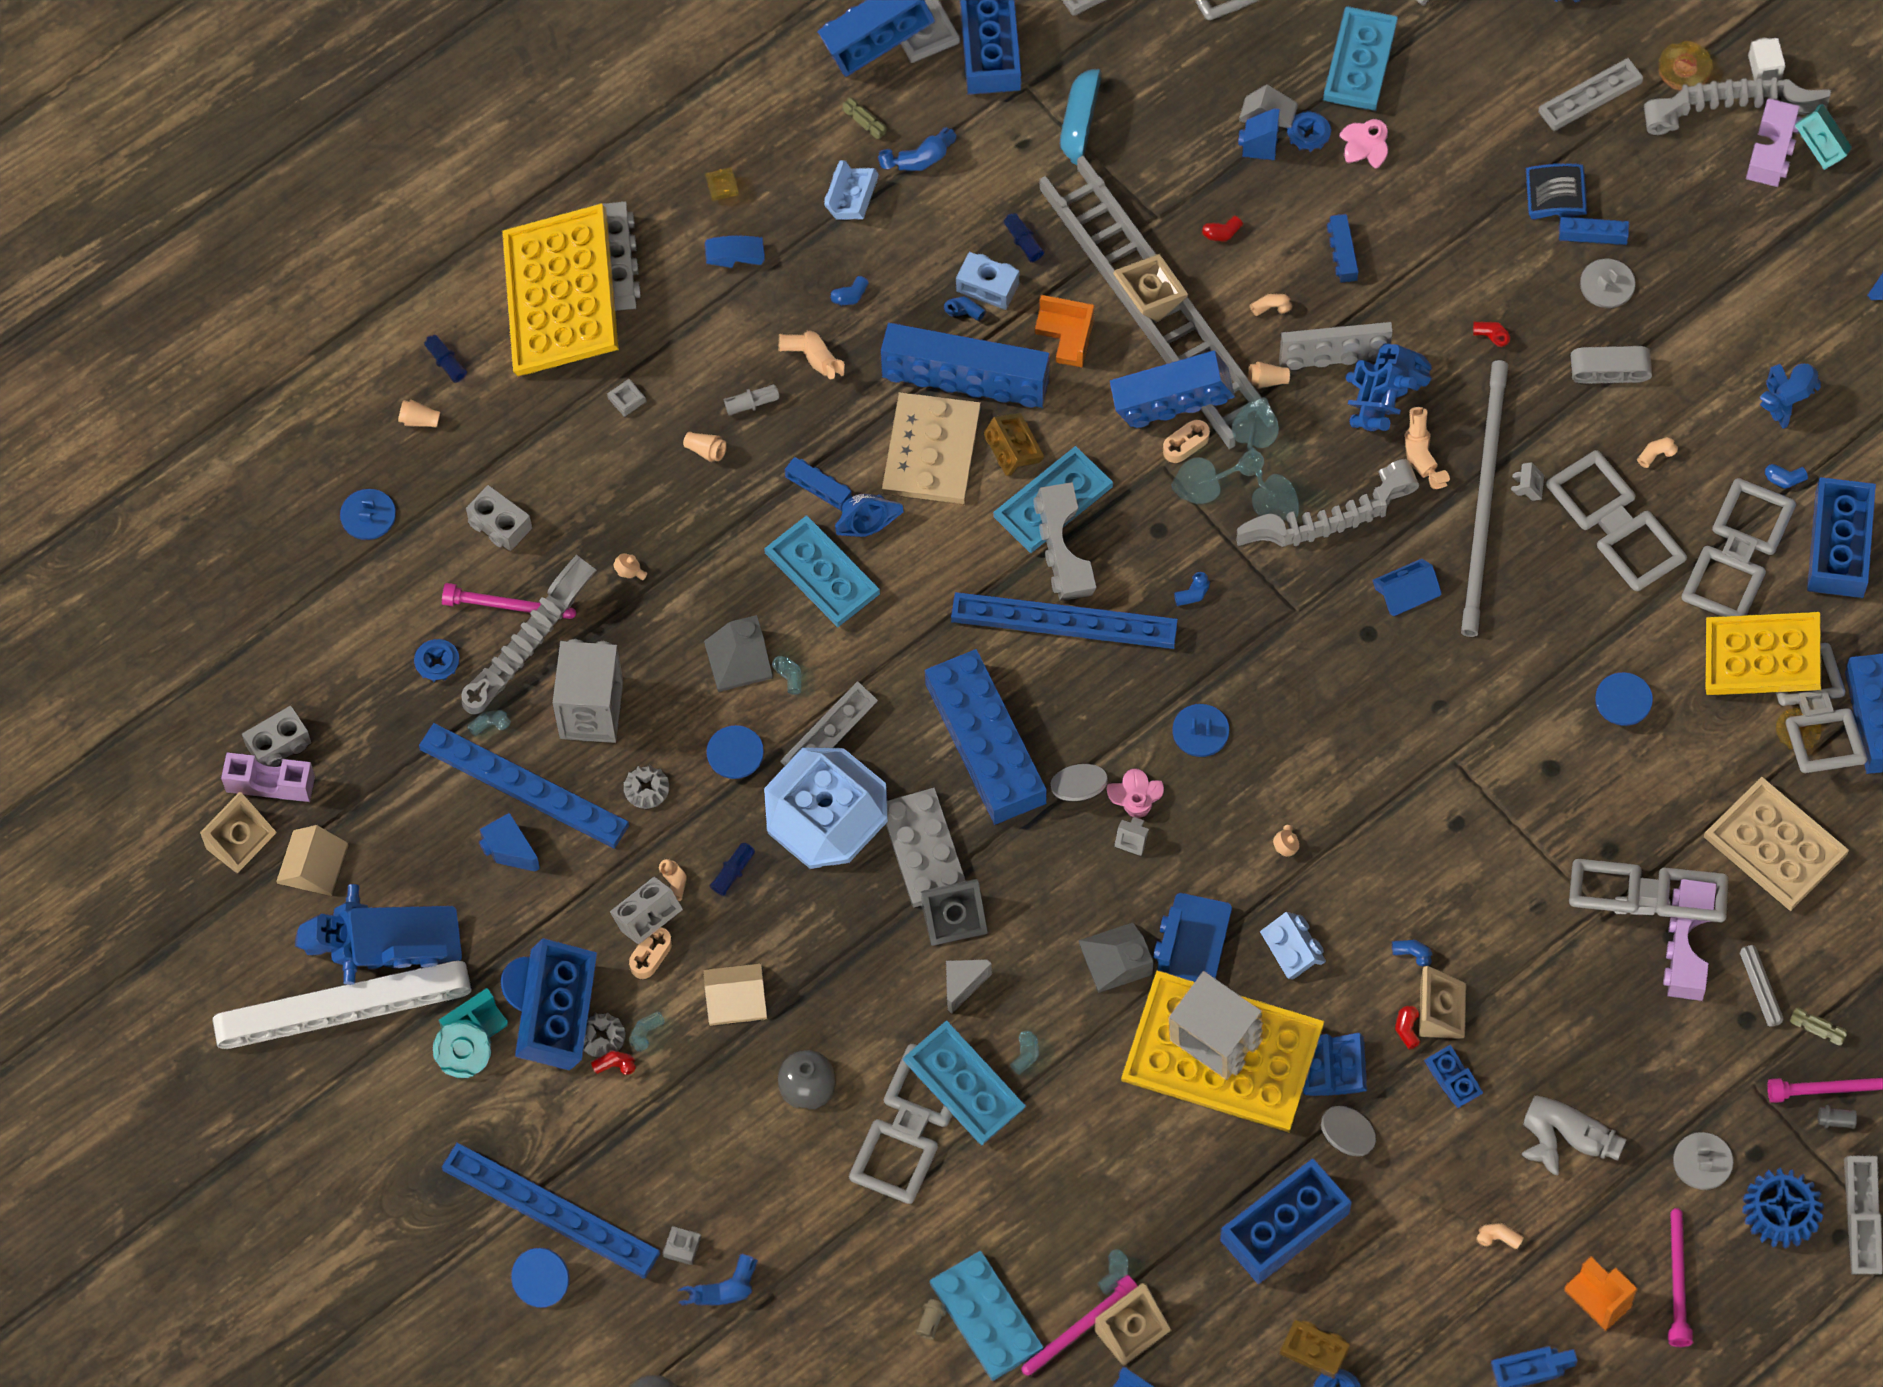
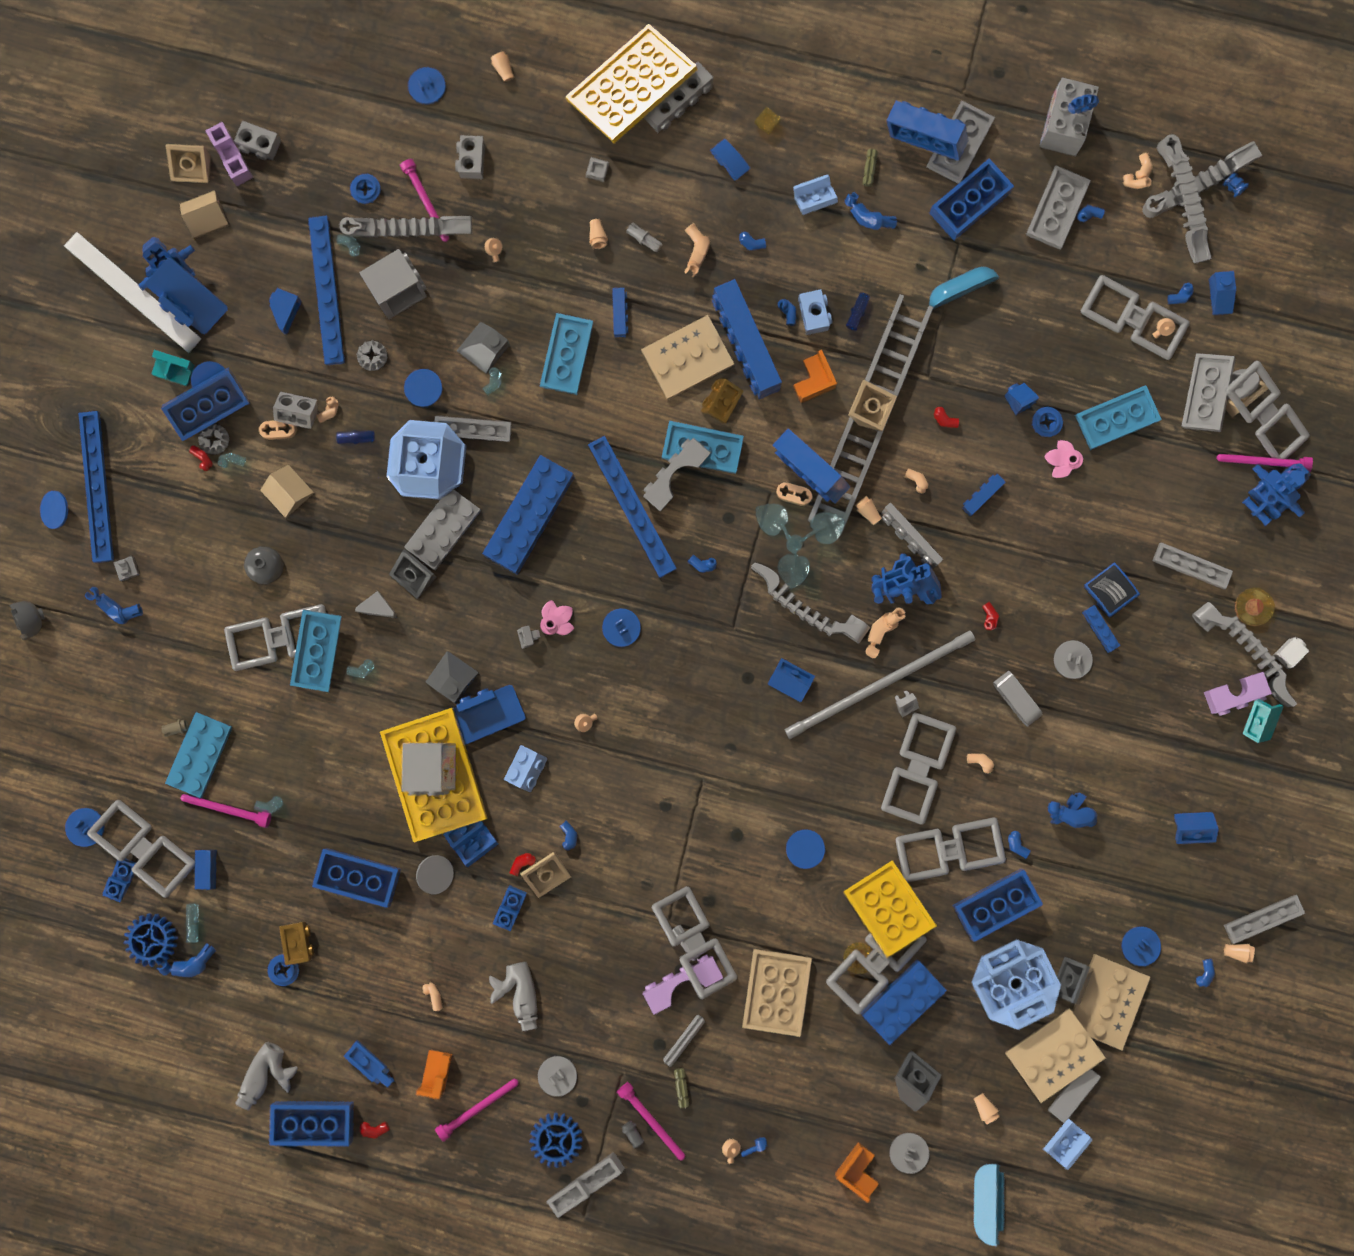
camera: 55 degrees right, 20 degrees up
clear blue axle [424,334,467,383] -> none
tile [433,1020,491,1078] -> none
blue hat [835,494,904,537] -> none
light grey piece [1051,764,1108,801] -> none
tan slope [1095,1283,1171,1365] -> none
light grey slope [1239,85,1298,128] -> none

